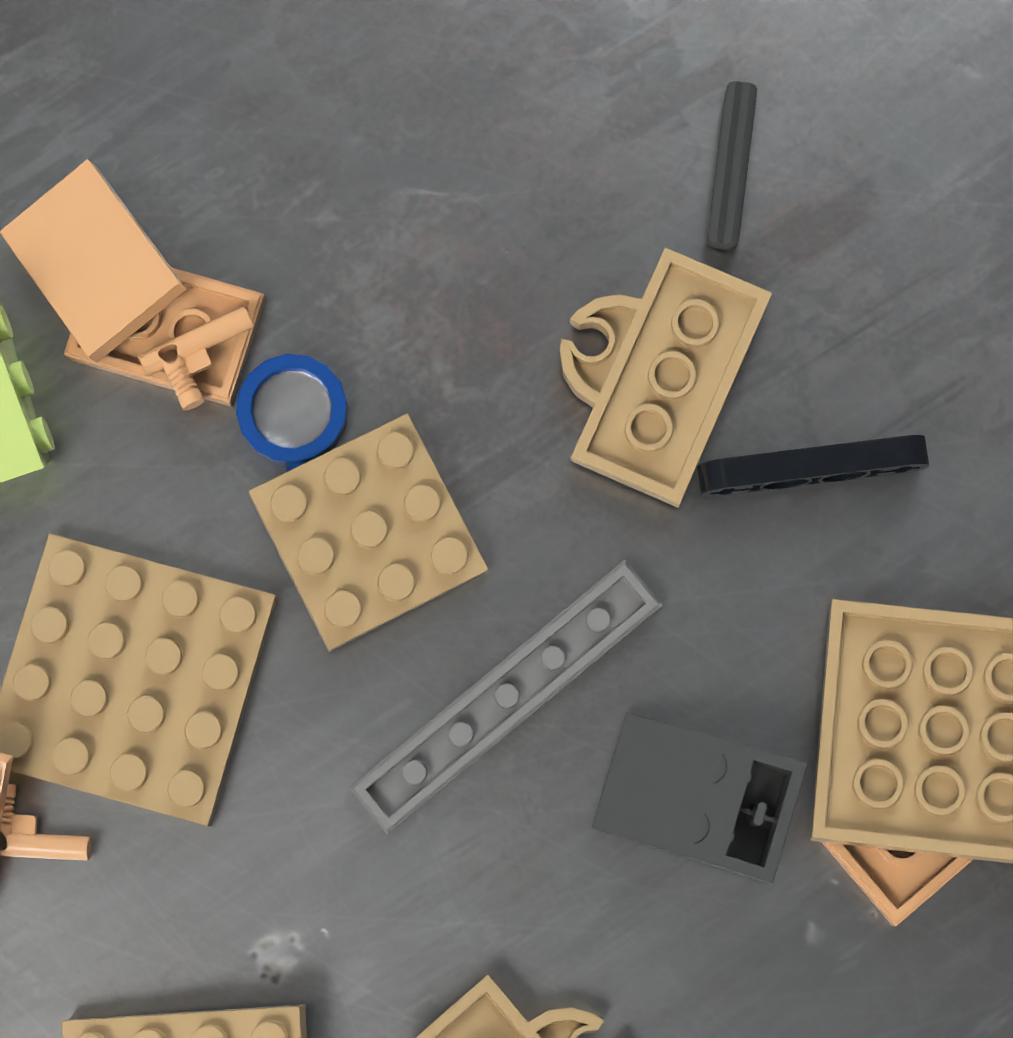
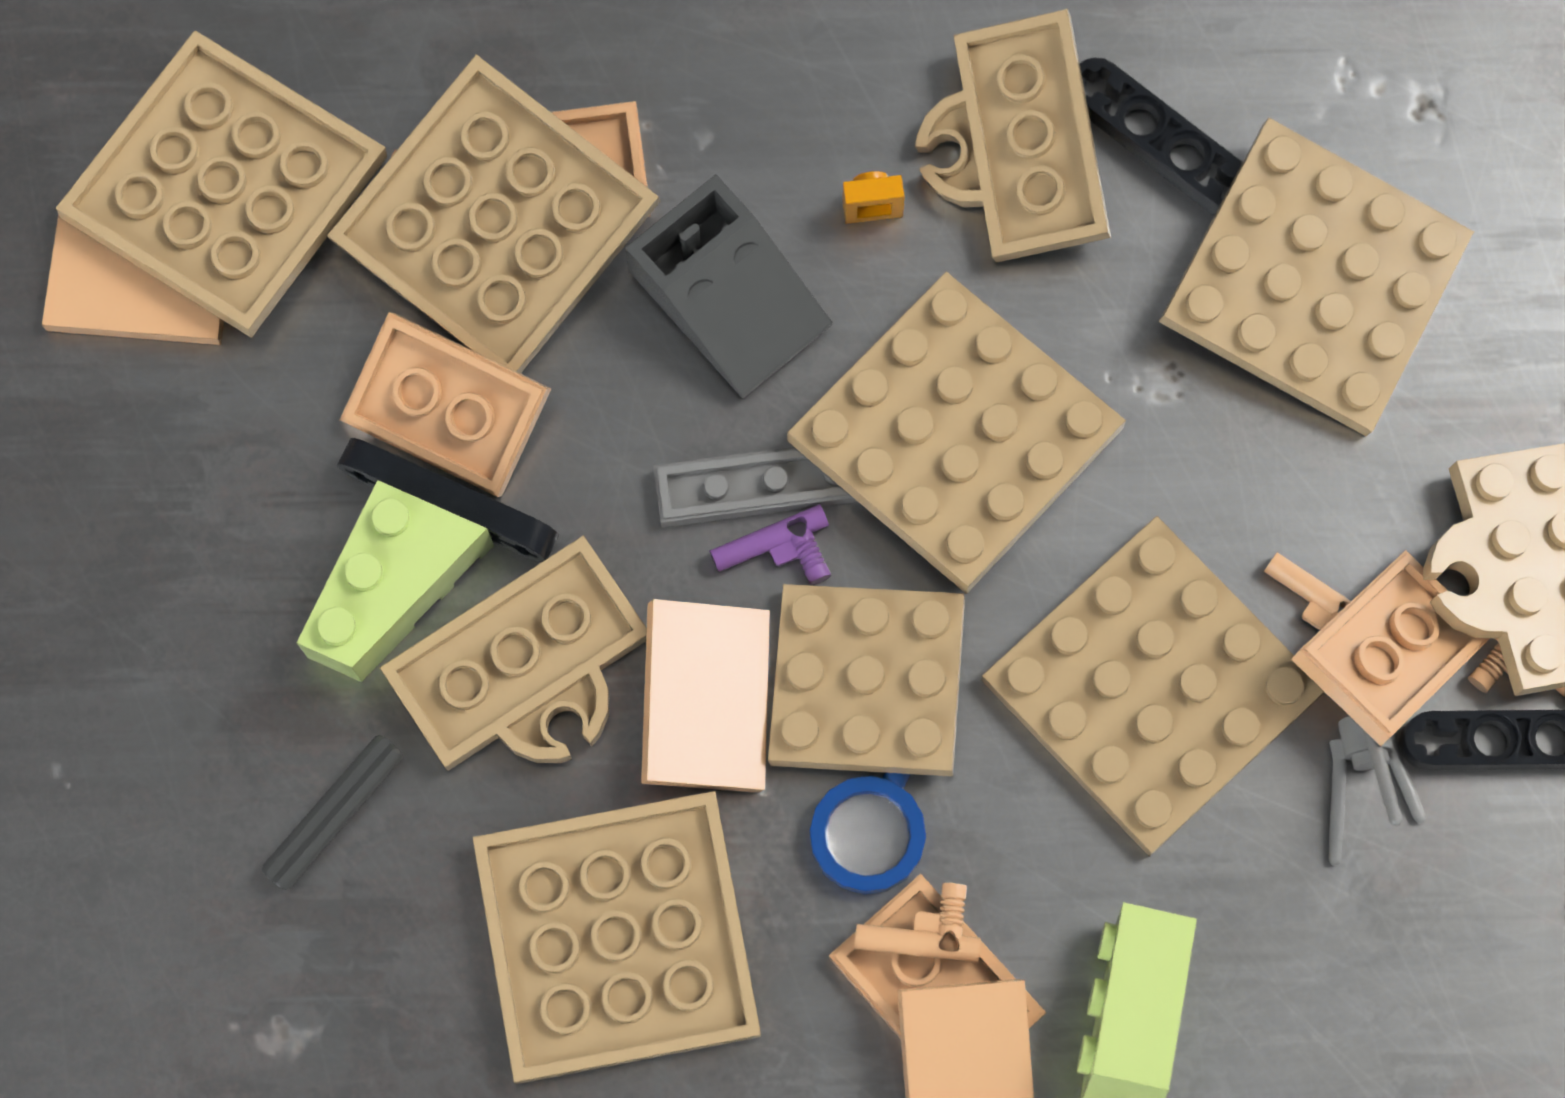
camera: 150 degrees left, 5 degrees down
none -> yellowish green wedge [297,480,494,682]
none -> light nougat tile [340,312,551,497]
none -> tan plate [473,791,762,1084]
none -> light nougat tile [641,599,770,793]
none -> medium lavender hose [710,504,832,585]
none -> tan plate [787,272,1126,594]
none -> light orange plate [842,171,905,224]

